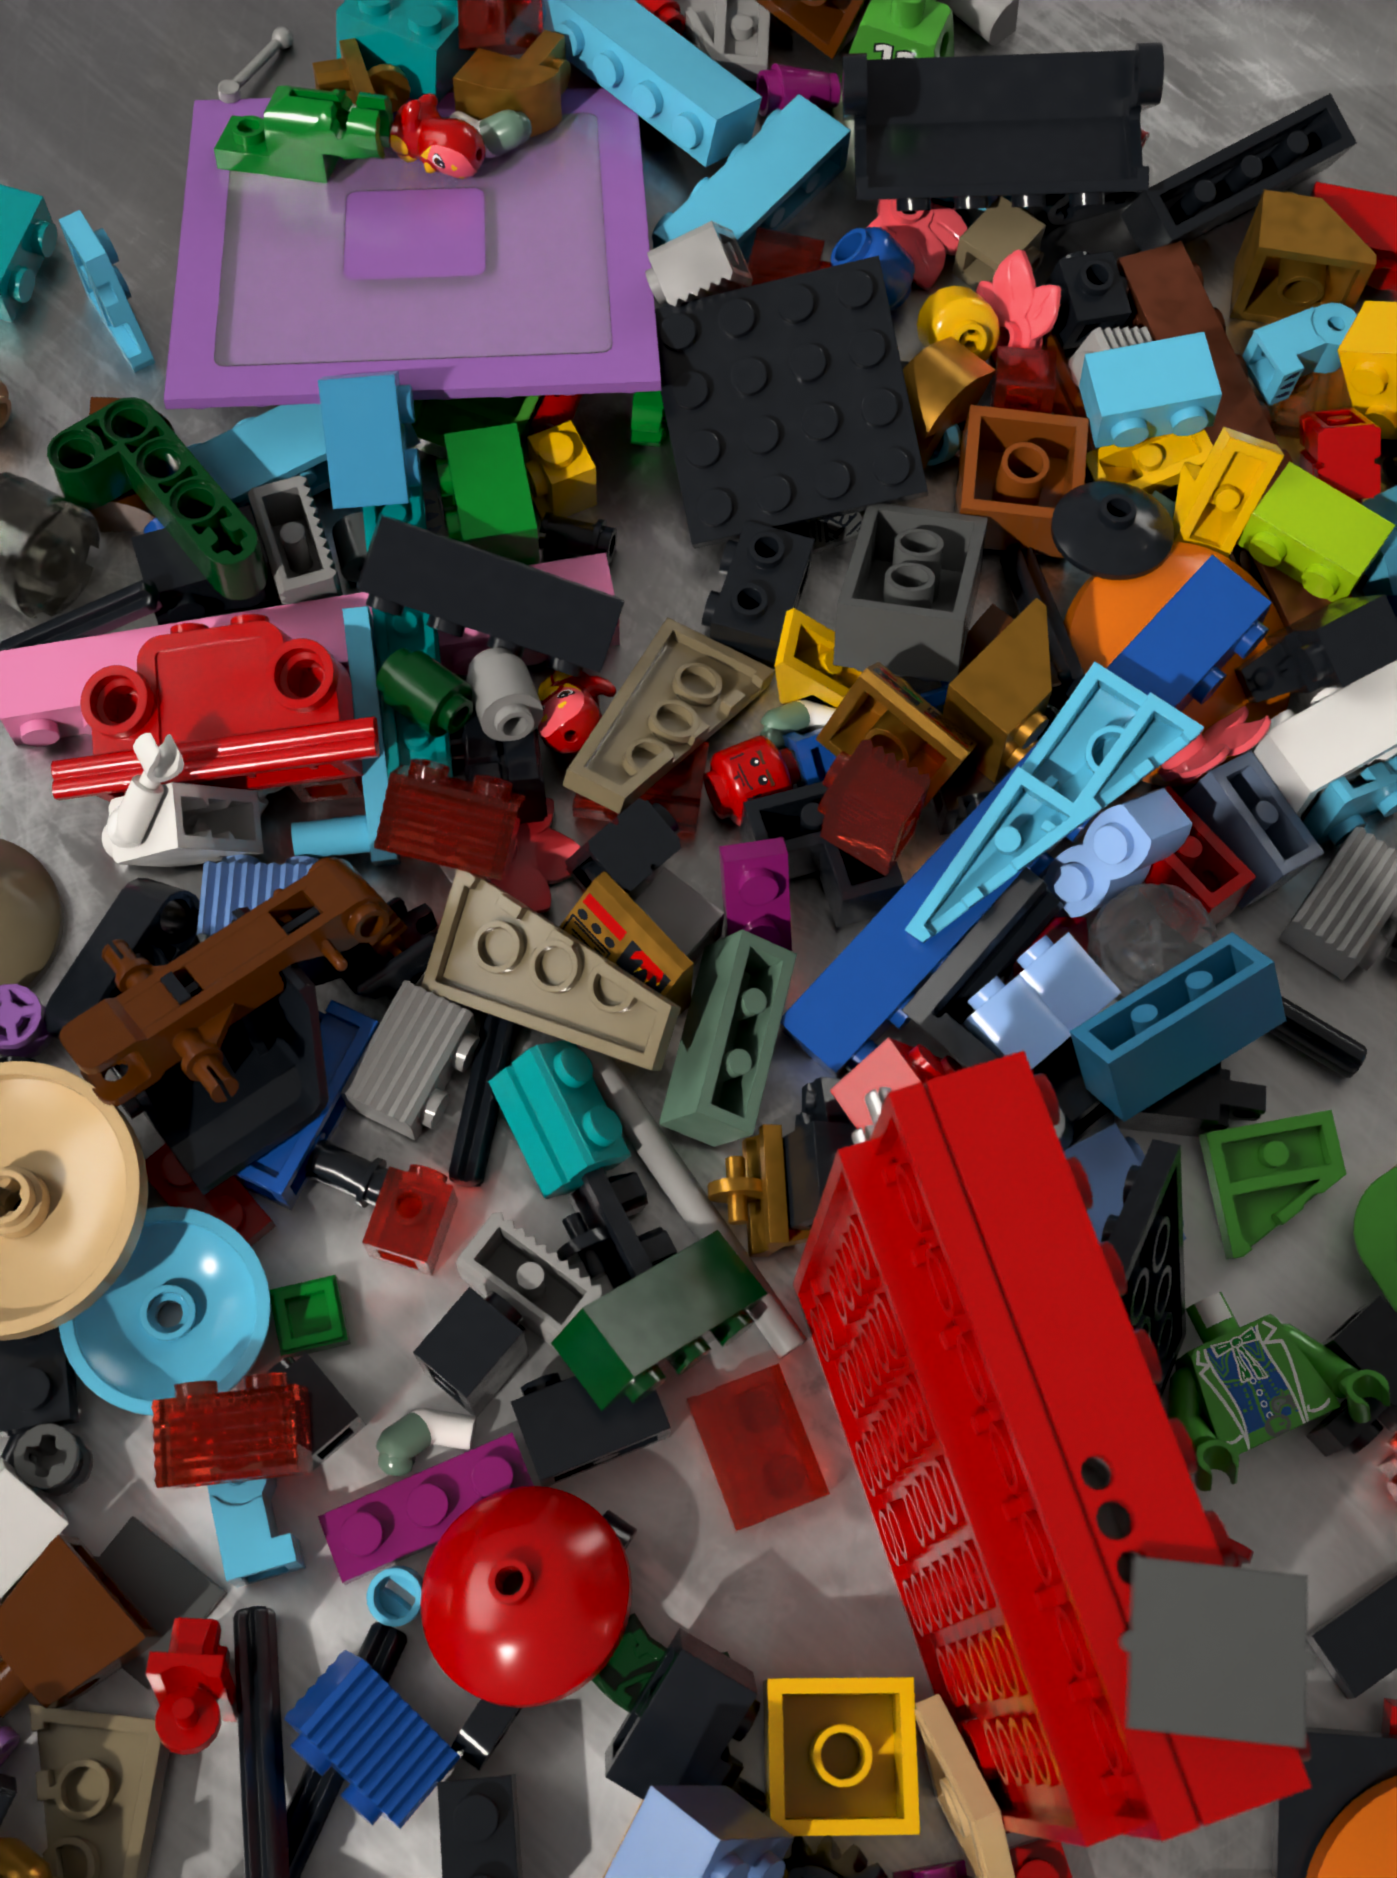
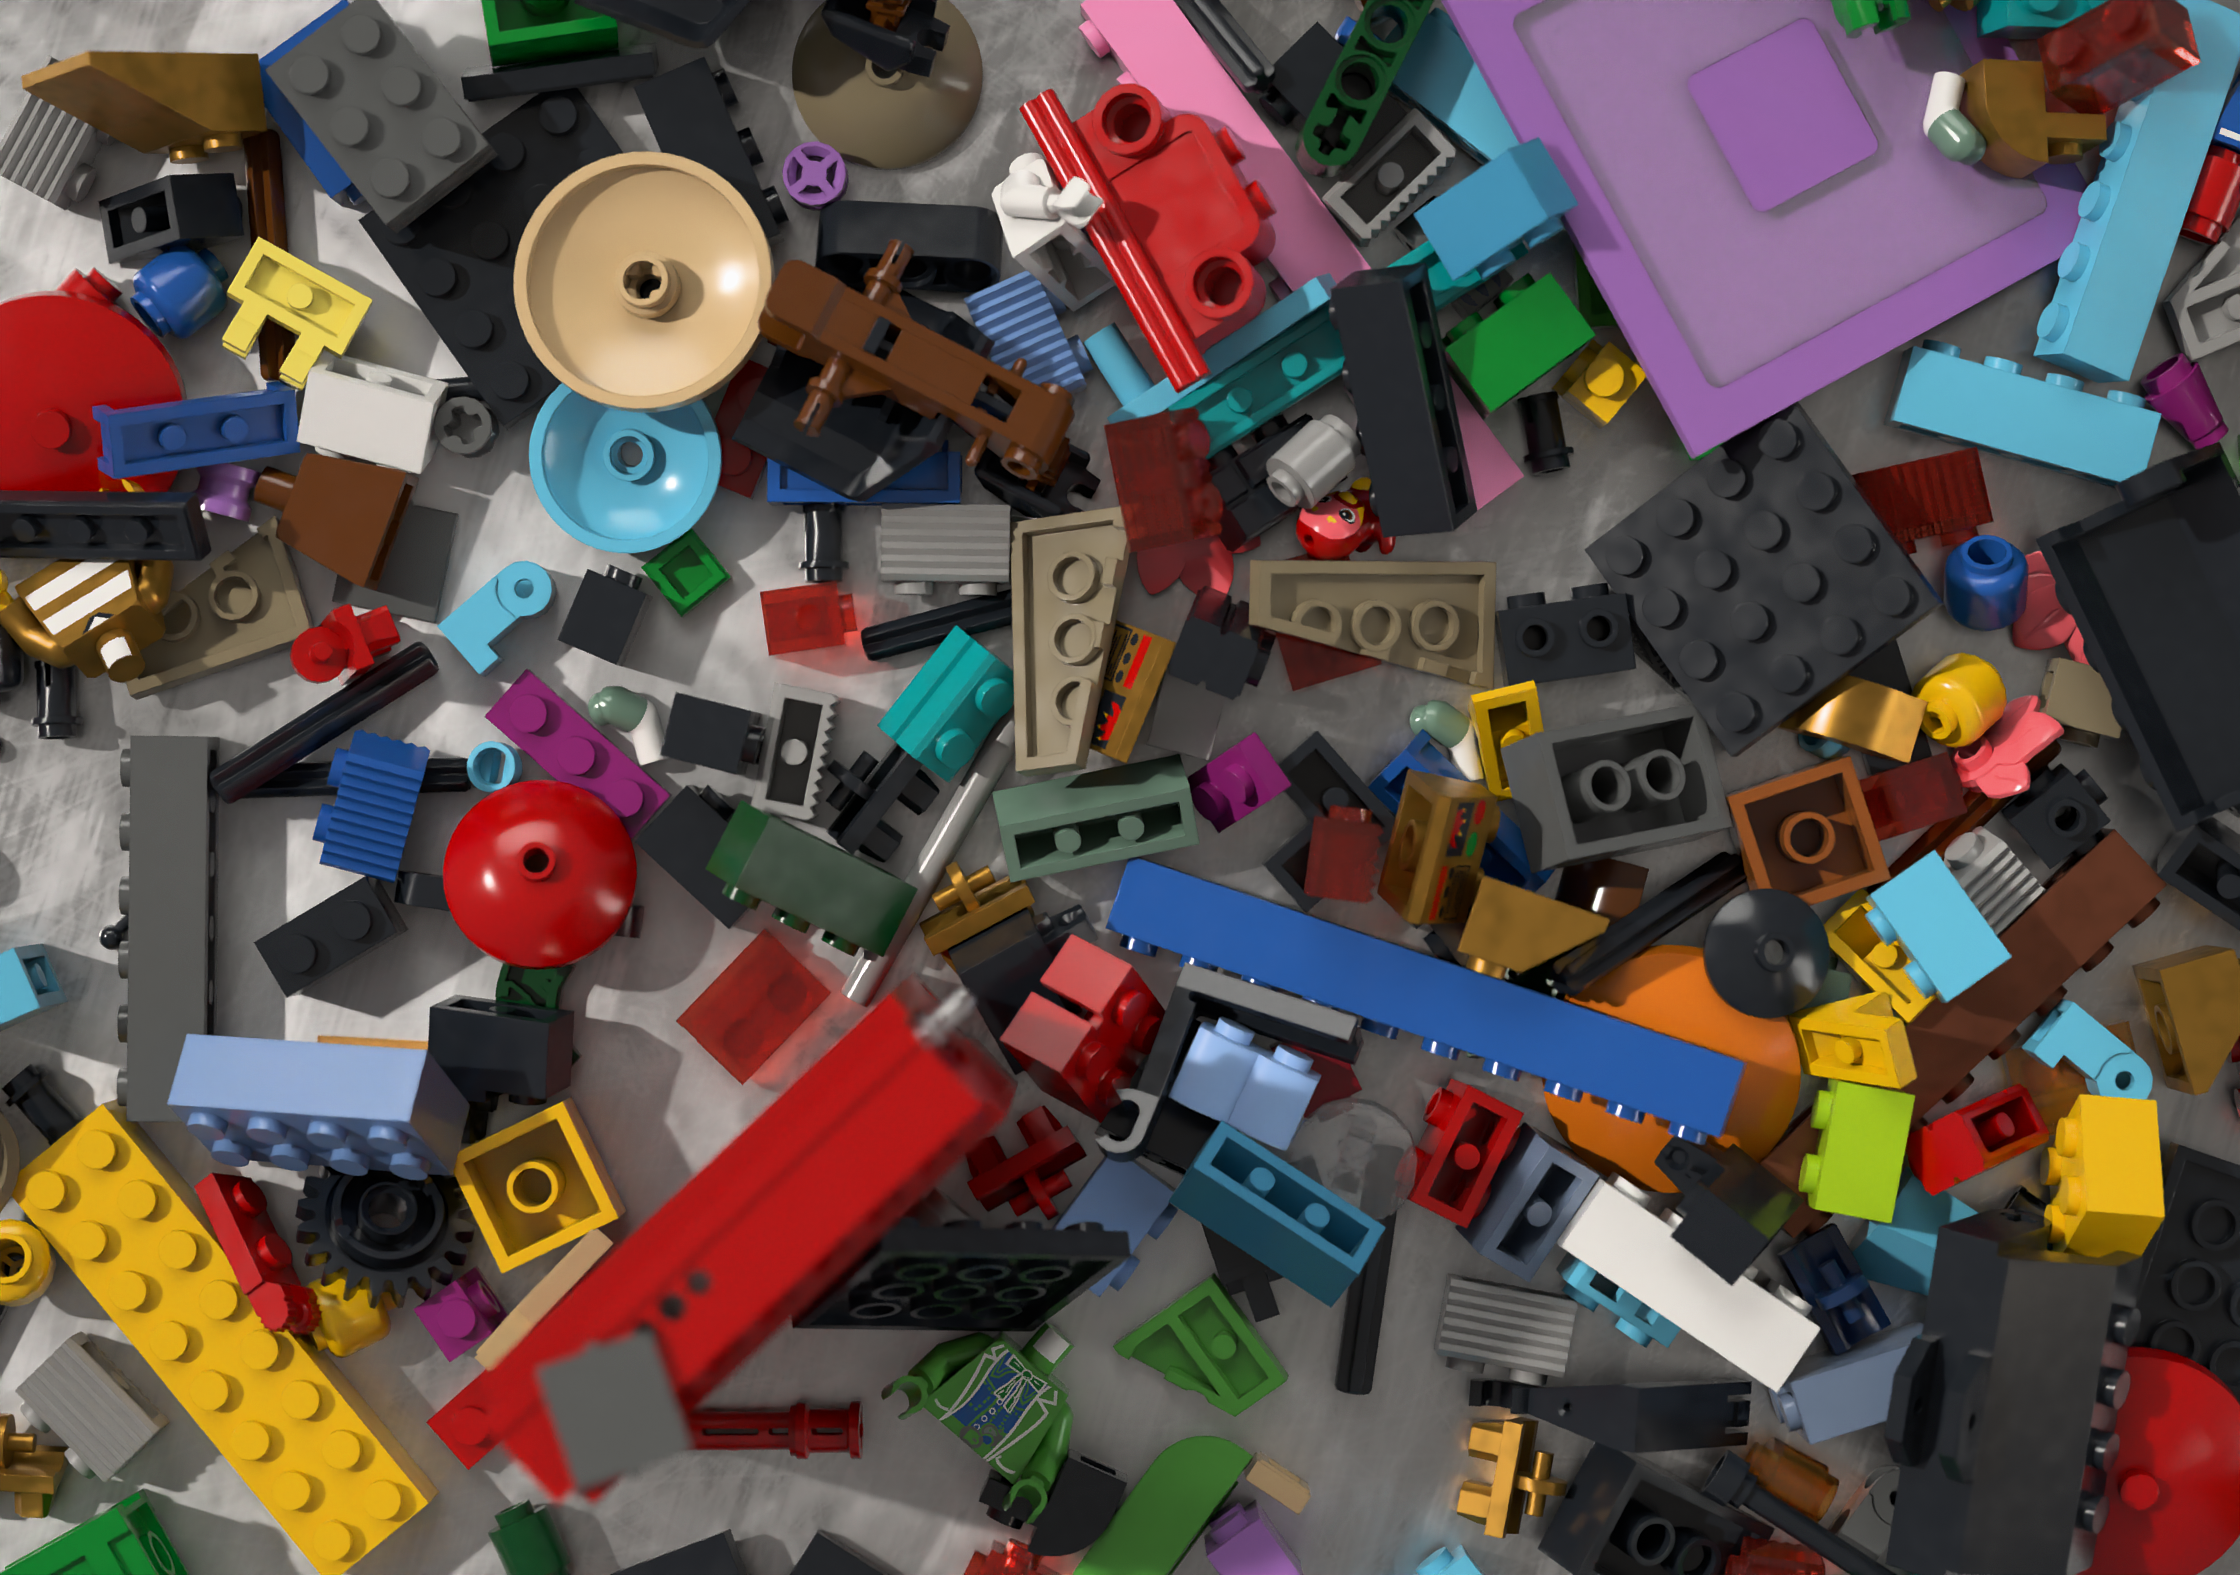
camera: 70 degrees right, 20 degrees up
clear red brick [151,1372,313,1489] -> none
dark green brick [376,648,473,738] -> none
red animal [389,93,485,179] -> none
light grey brick [645,221,753,308] -> none
red head [703,736,800,826] -> none
medium azure wedge [905,661,1204,943] -> none
light blue brick [1044,788,1192,918] -> none
coral plate [1158,706,1271,784] -> none

